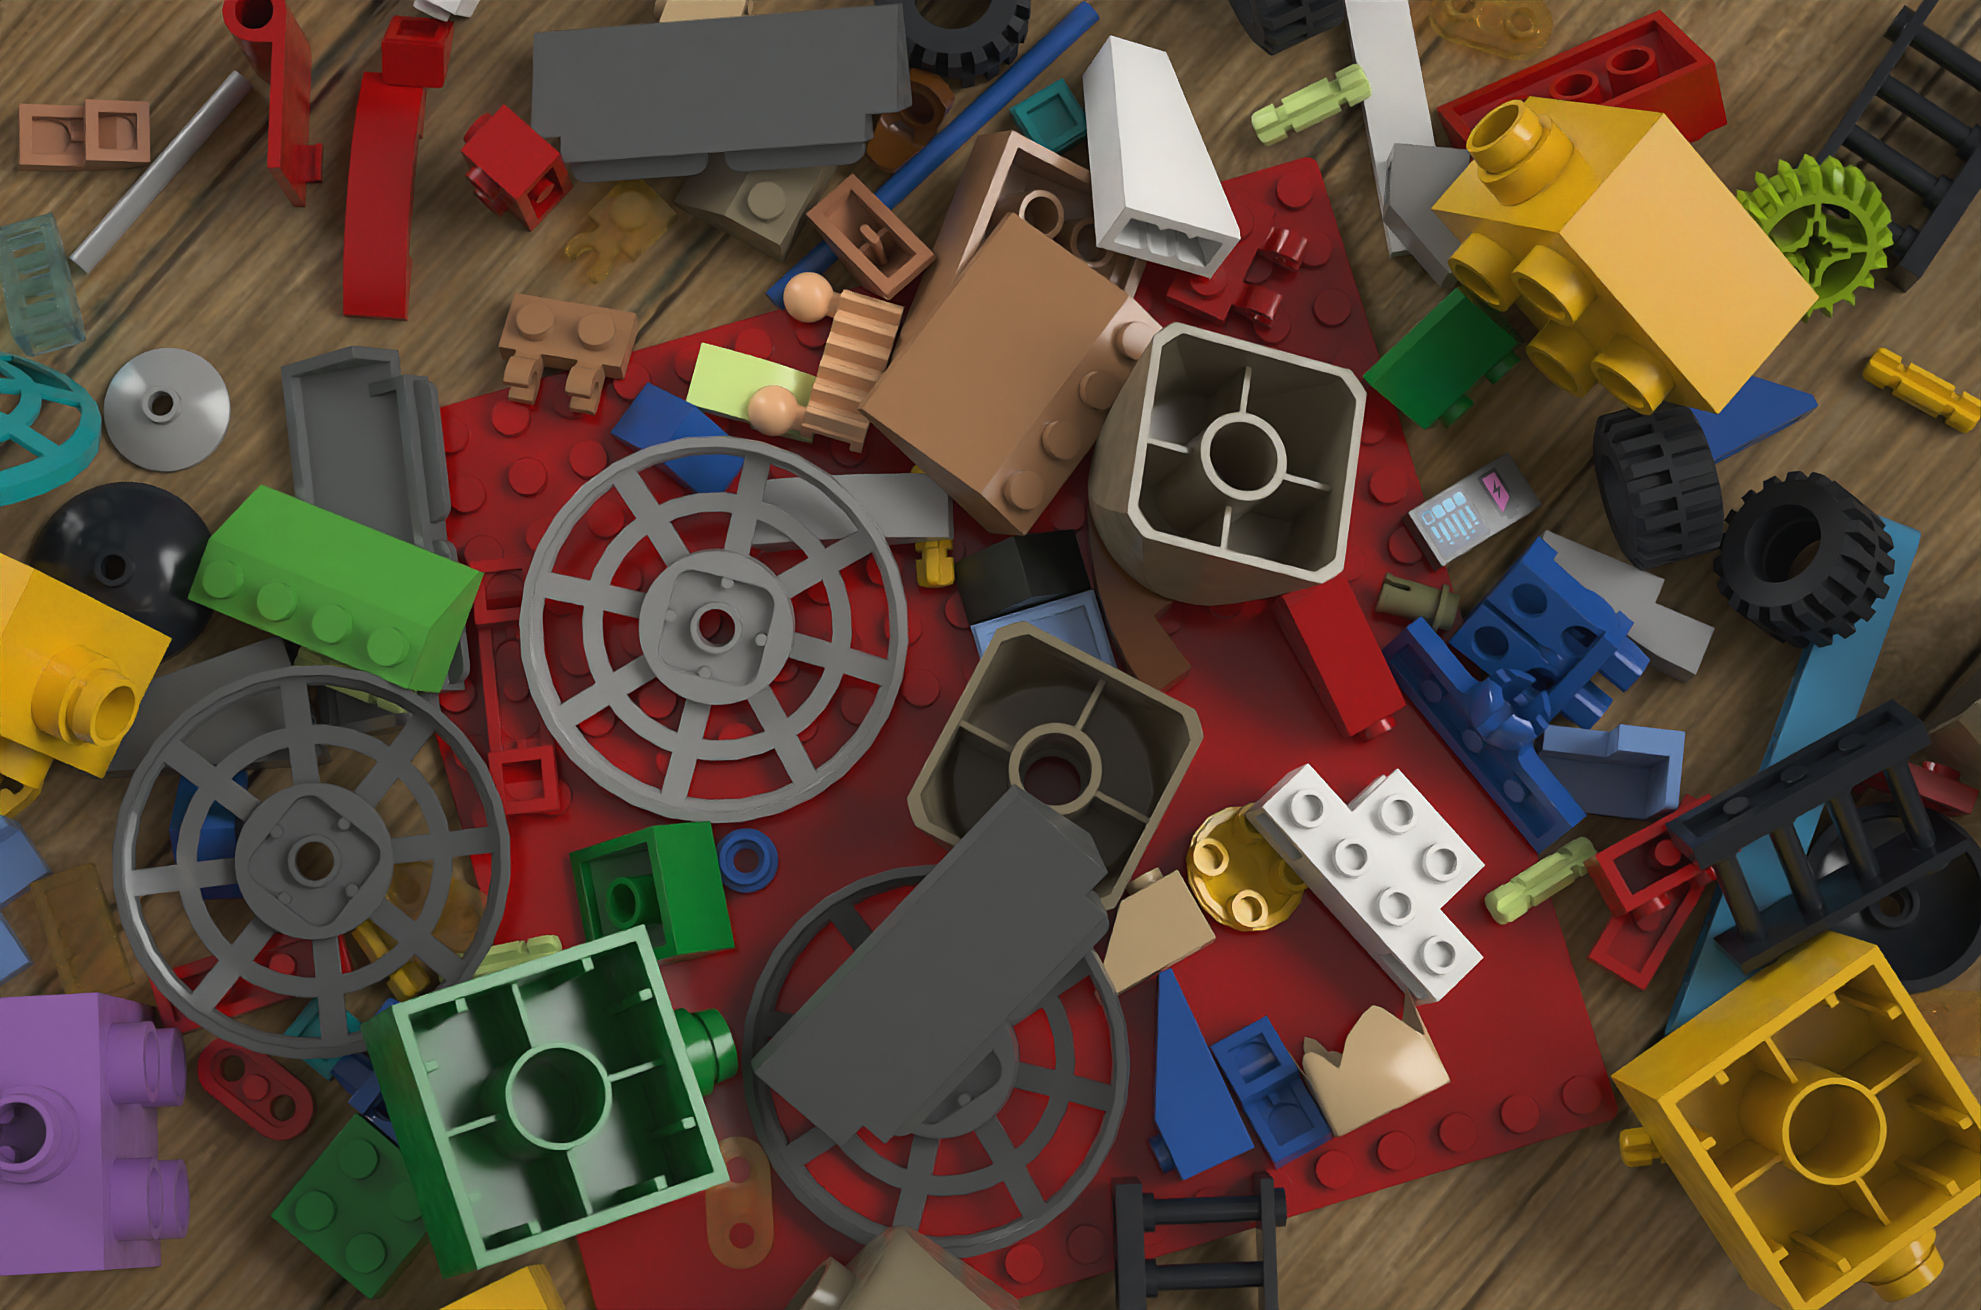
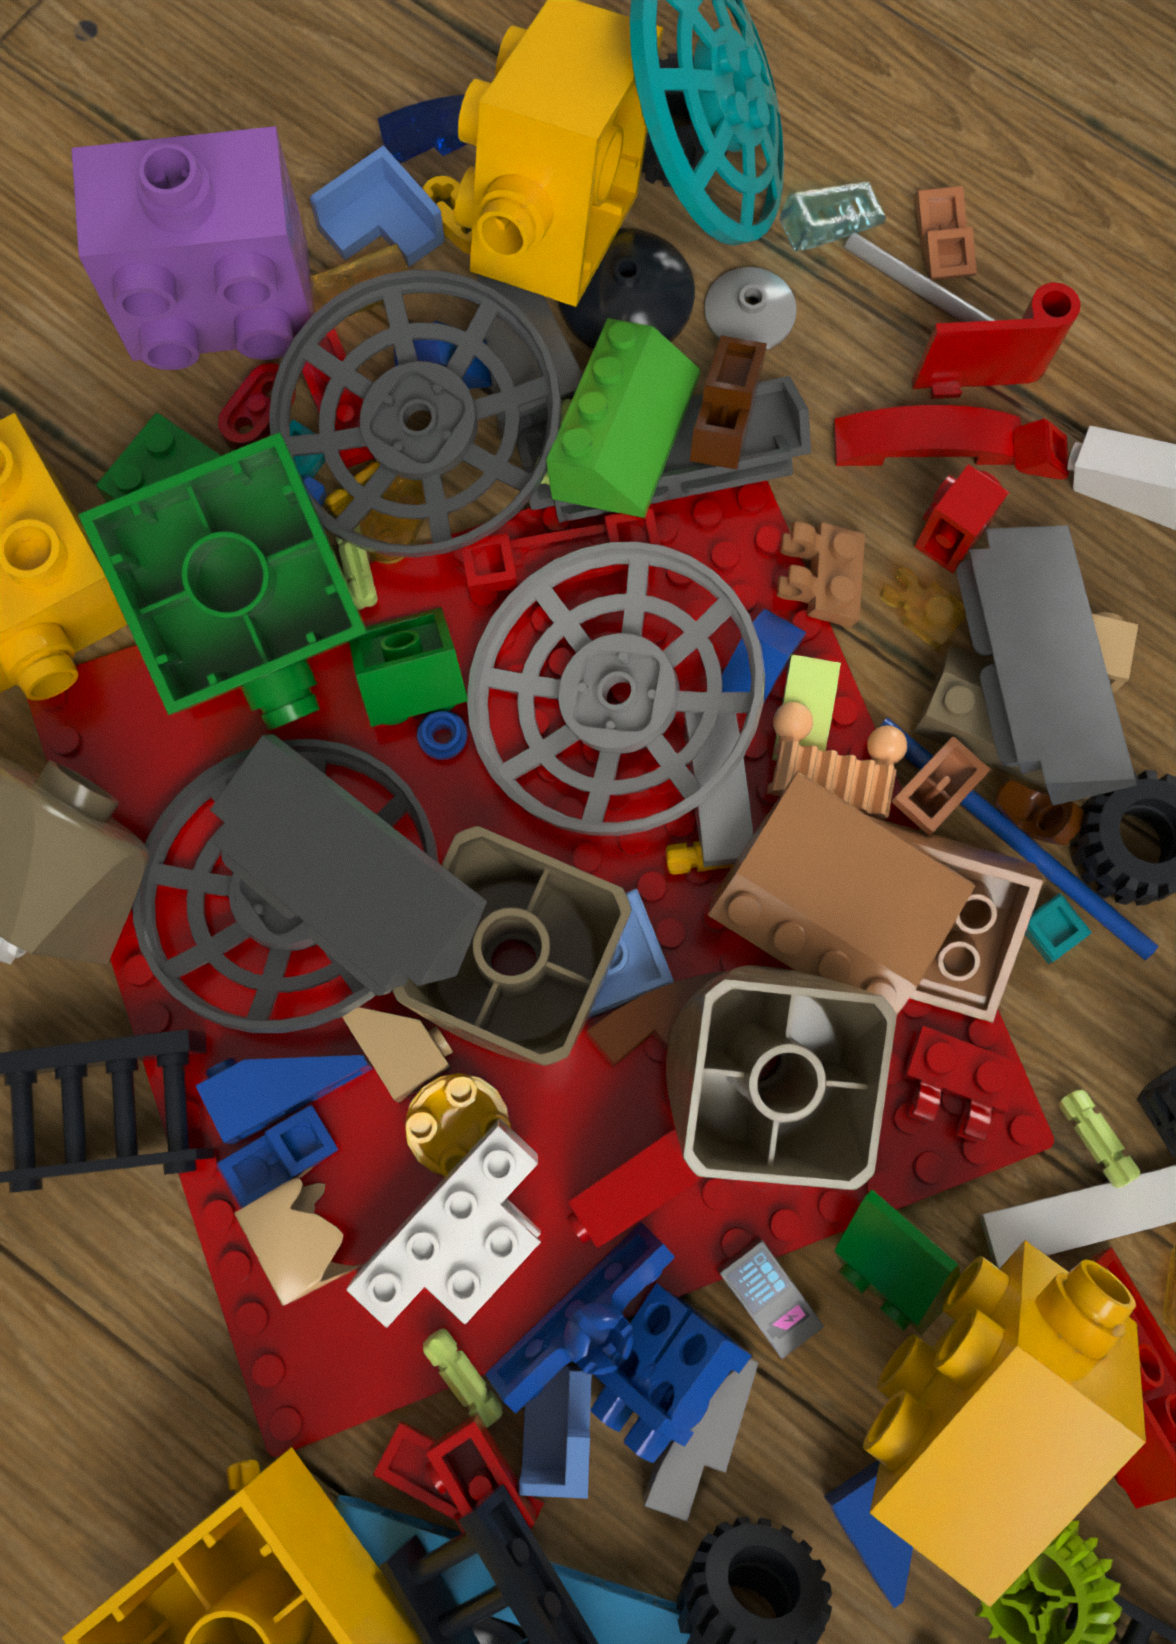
camera: 85 degrees right, 5 degrees down
plate [705,1137,775,1269] -> none
pearl dark grey slope [954,529,1092,627] -> none
white slope [1082,35,1241,278] -> none
olive pin [1375,572,1460,633] -> none
light grey slope [1382,143,1470,288] -> none
black tyre [1593,401,1724,571] -> none
none -> reddish brown slope [690,335,767,470]

